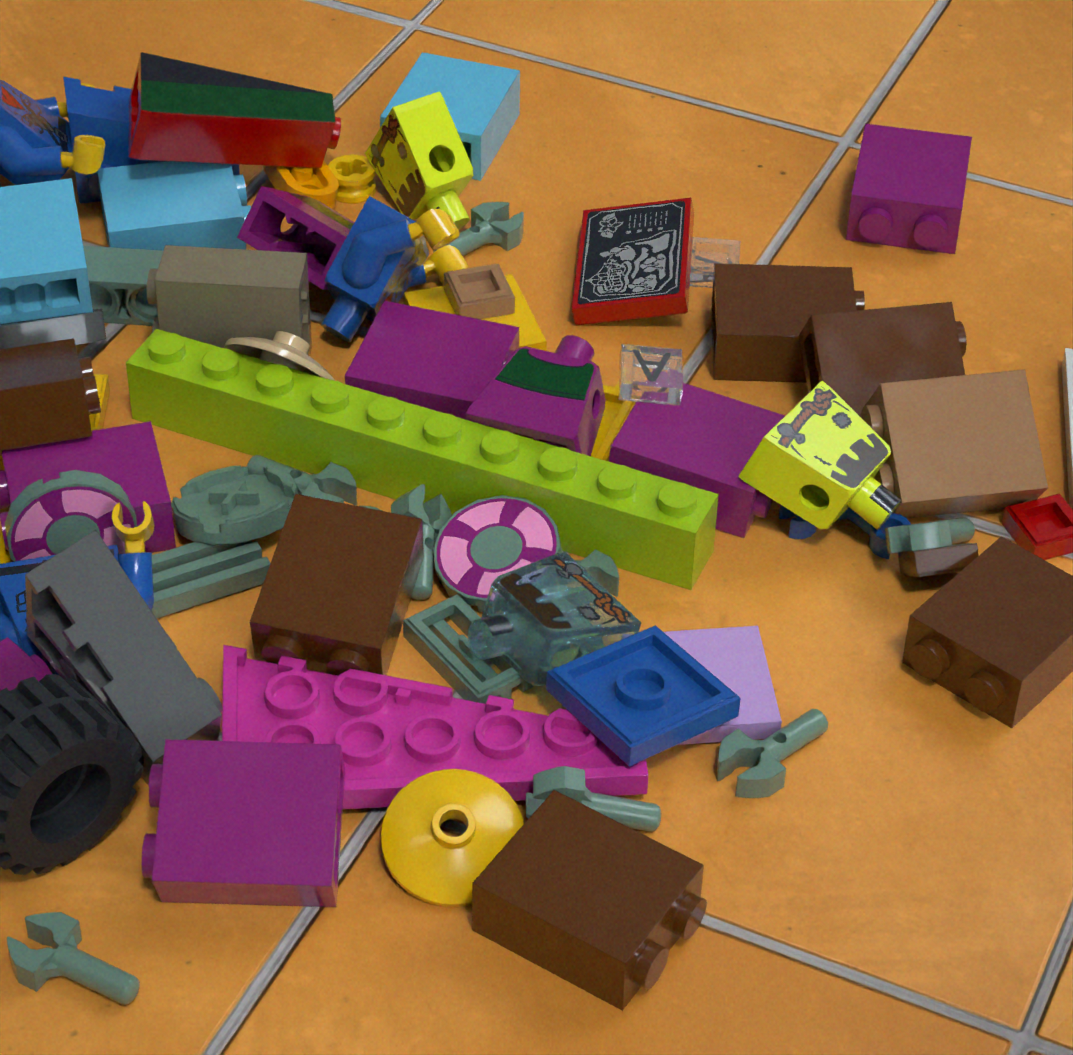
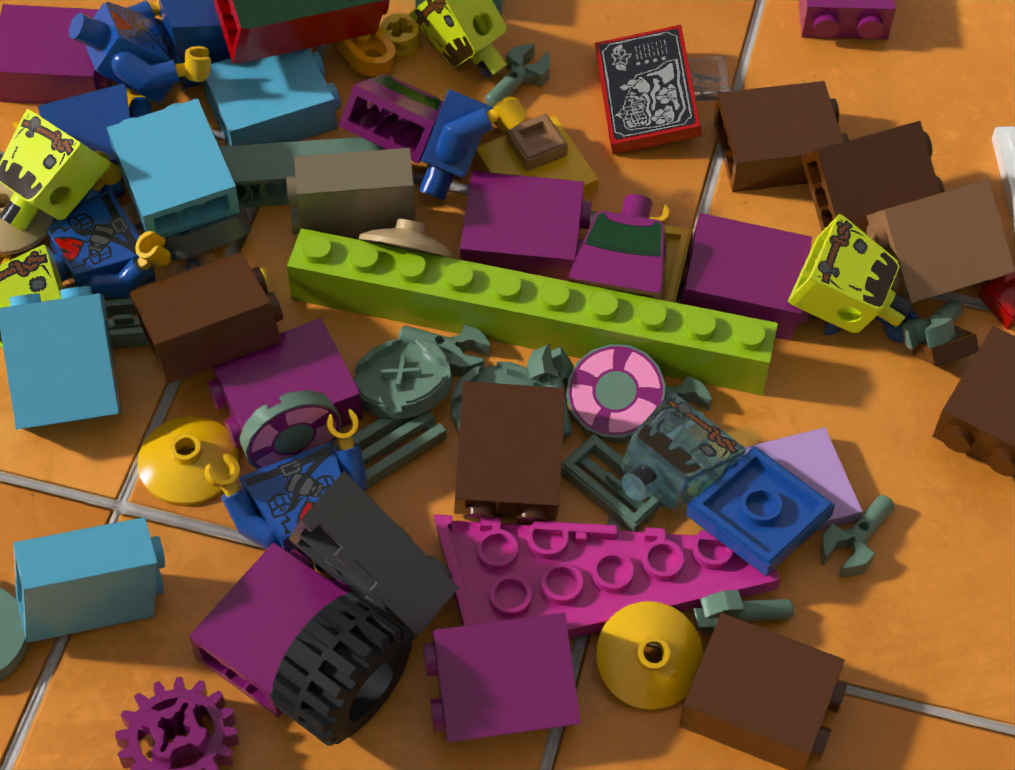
camera: 10 degrees left, 15 degrees up
clear tile [619,344,683,405] -> none

